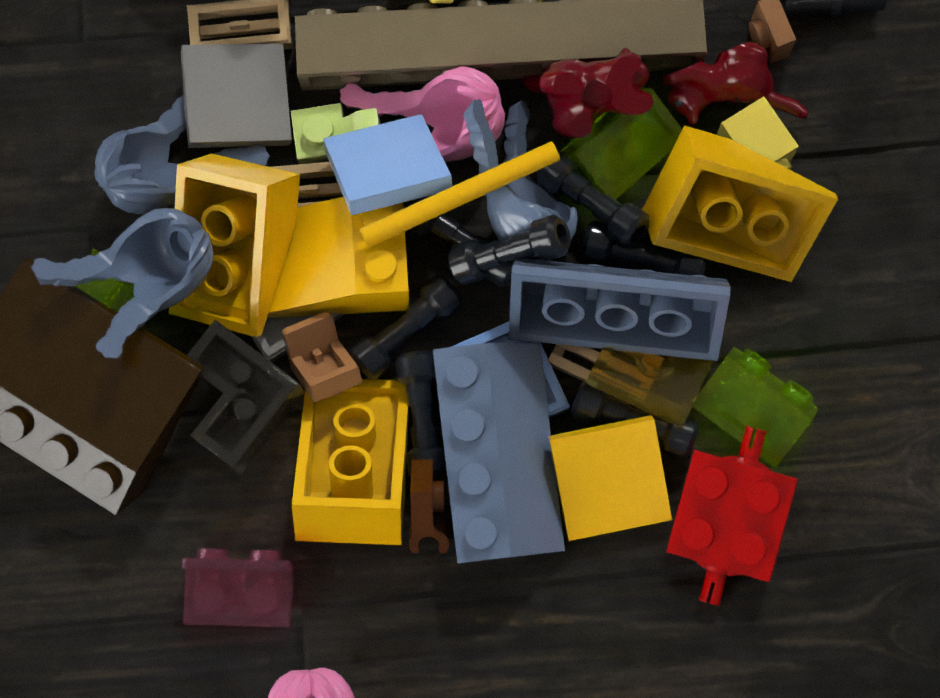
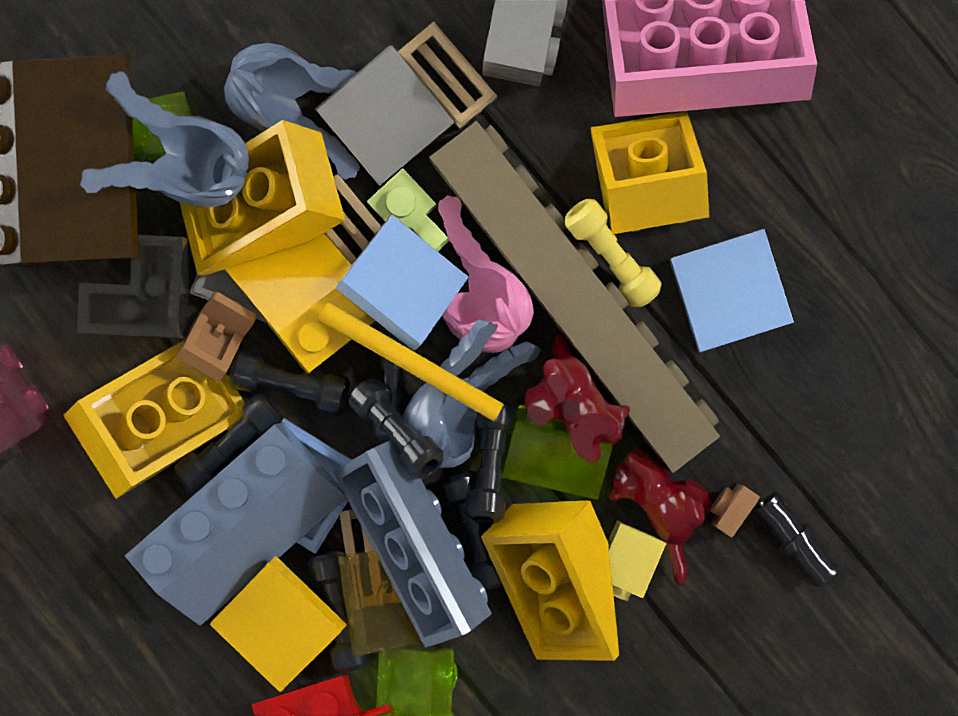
camera: 50 degrees right, 10 degrees up
reddish brown plate [409,459,449,553] -> none

